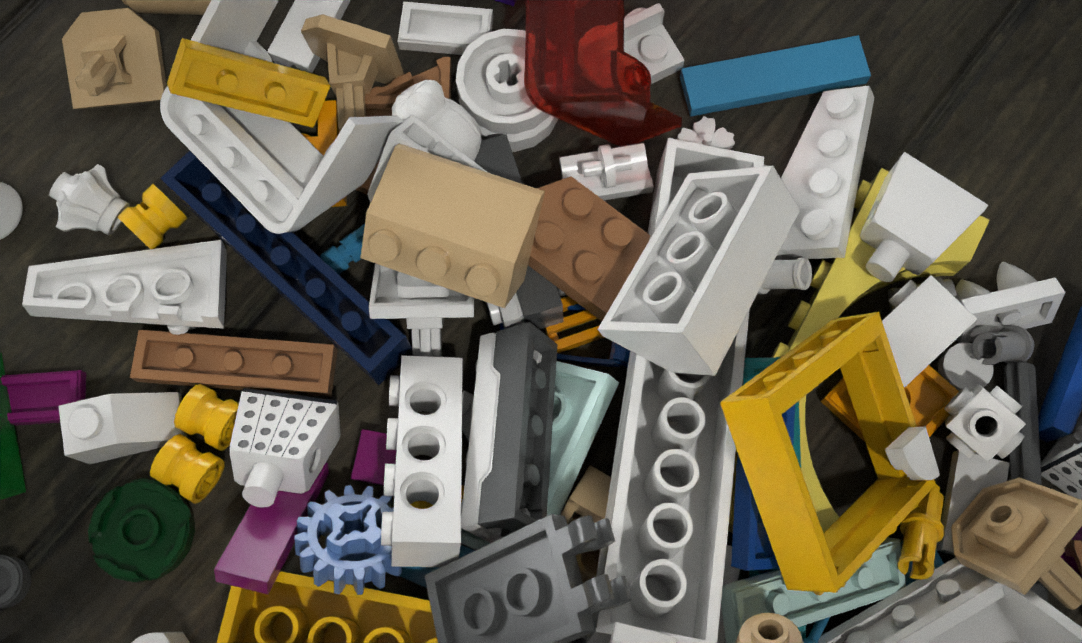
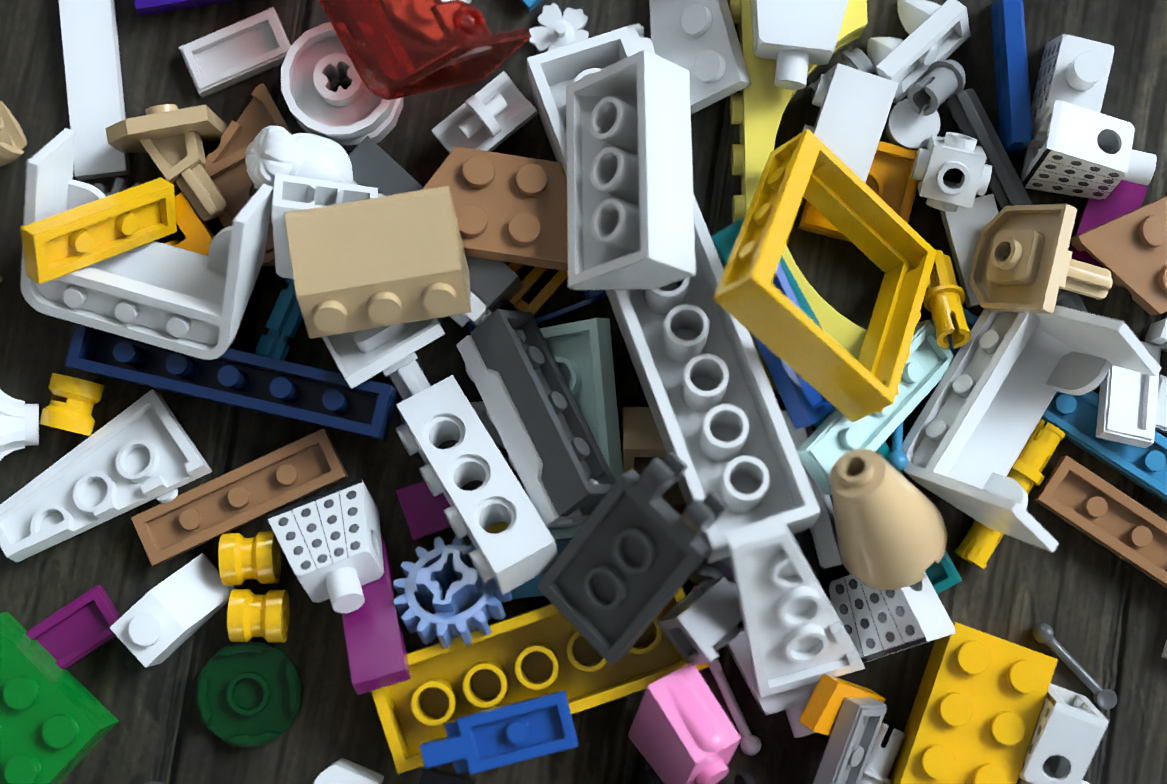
camera: 30 degrees left, 10 degrees up
white pin [758,258,812,294] -> none
white tile [885,426,940,480] -> none

